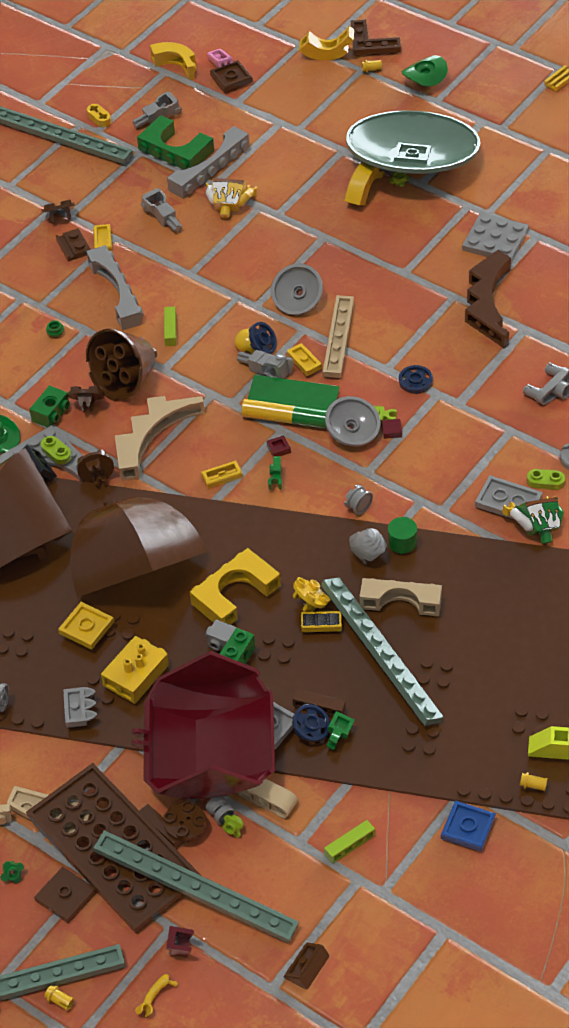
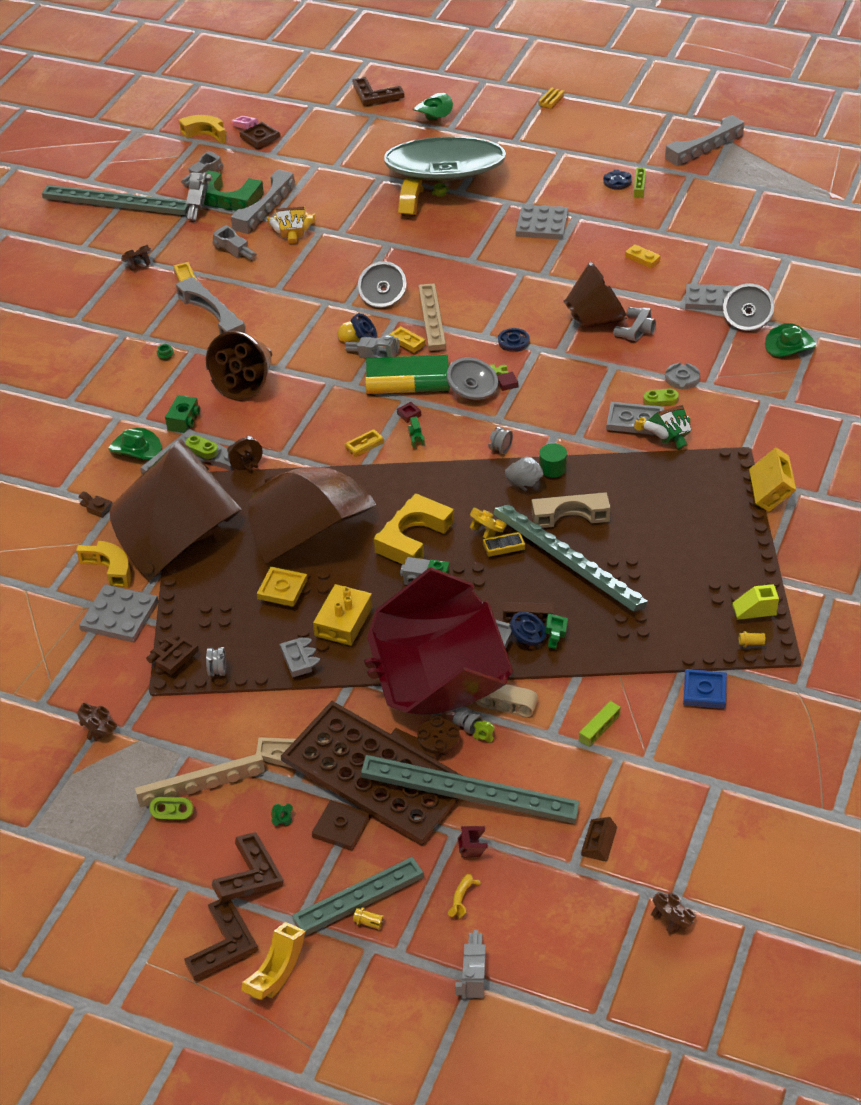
camera: 15 degrees left, 5 degrees down
reddish brown plate [56,228,91,262] -> none
reddish brown plate [68,386,104,412] -> none
yellow beam [87,104,111,127] -> none
tan arch [115,396,205,481] -> none
lime piece [164,307,176,346] -> none
yellow arch [298,26,354,60] -> none
yellow pin [361,60,382,73] -> none
reddish brown arch [465,249,511,348] -> none
none -> light grey piece [186,172,212,221]
none -> reddish brown cone [563,262,627,328]

